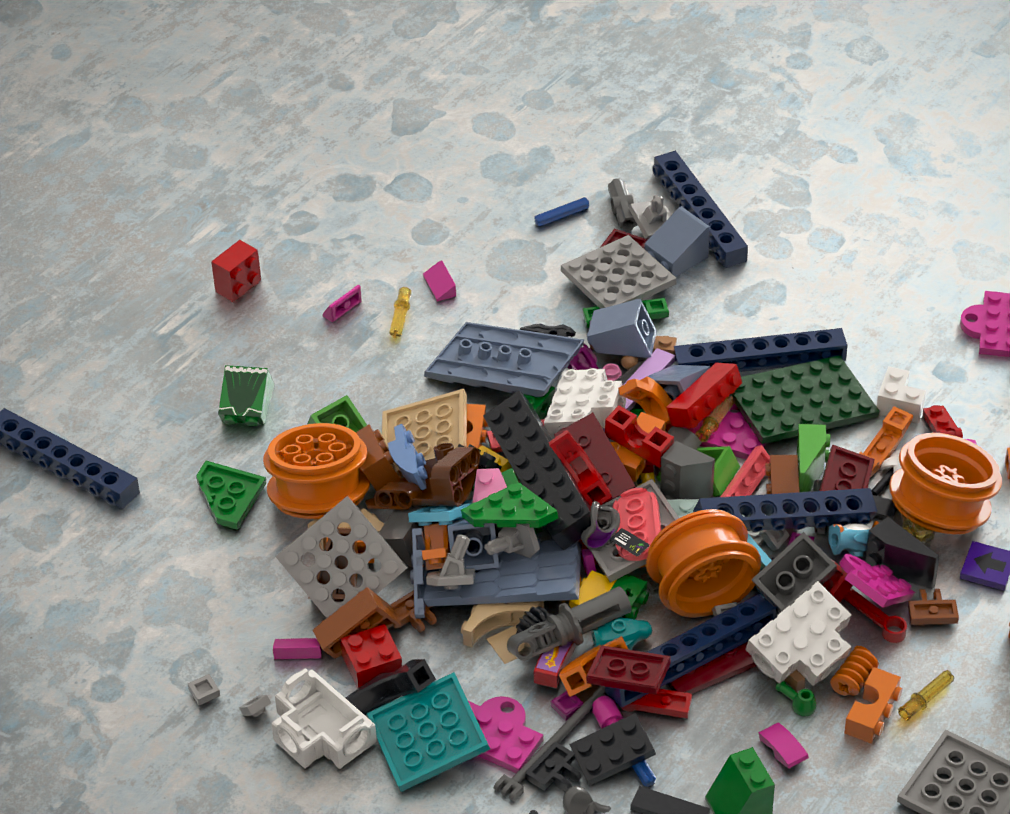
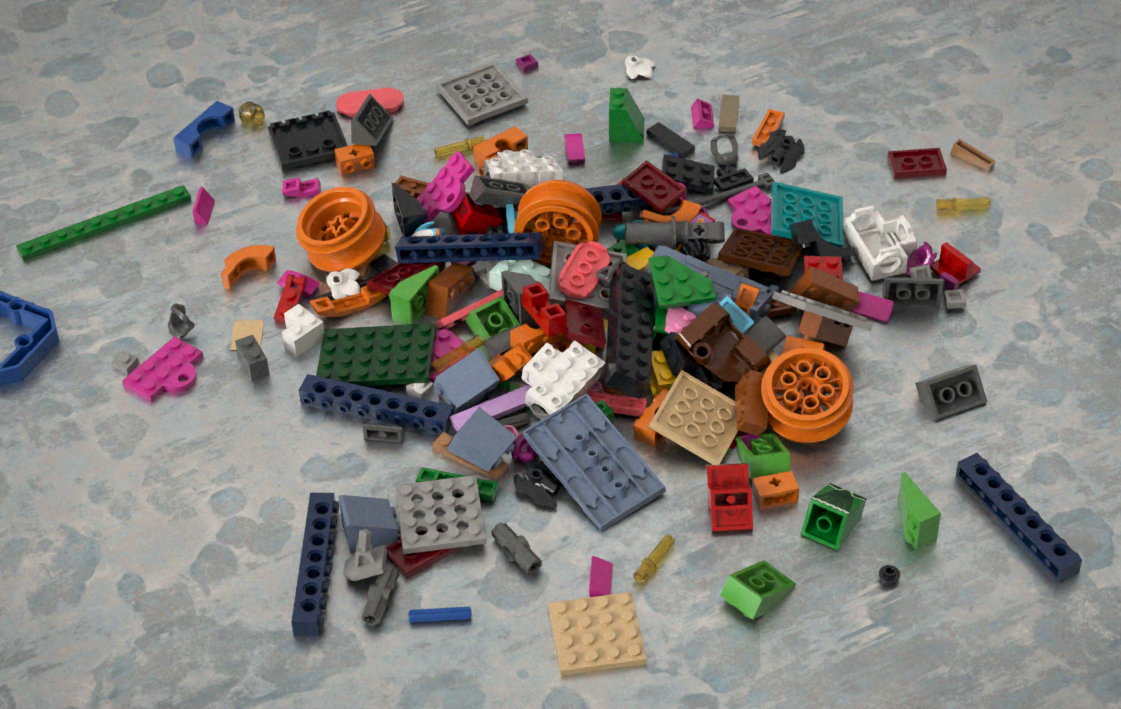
camera: 155 degrees left, 0 degrees up
green plate [196,461,267,530] -> none
red brick [211,240,261,302] -> none
dark pink slope [322,285,362,323] -> none
medium blue slope [388,424,428,490] -> none
light grey piece [426,535,475,589] -> none
red arch [548,430,612,506] -> none
black sticker [610,528,650,556] -> none
red brick [666,363,742,429] -> none
none -> tan sticker [230,320,264,350]
none -> dark grey brick [235,335,270,381]
none -> dark grey slope [363,424,405,443]
none -> dark grey piece [491,522,542,575]
none -> tan plate [548,592,647,676]
none -> red bracket [706,463,753,531]
none -> reddish brown plate [717,227,805,277]
none -> bright green slope [720,560,796,620]
none -> orange brick [752,471,799,510]
none -> black plate [879,565,900,585]
none -> dark grey slope [882,277,944,309]
none -> bright green slope [898,472,941,549]
none -> magenta hat [906,242,937,275]
none -> dark grey slope [915,365,987,420]
none -> red bracket [931,242,981,285]
none -> magenta tile [940,272,959,291]

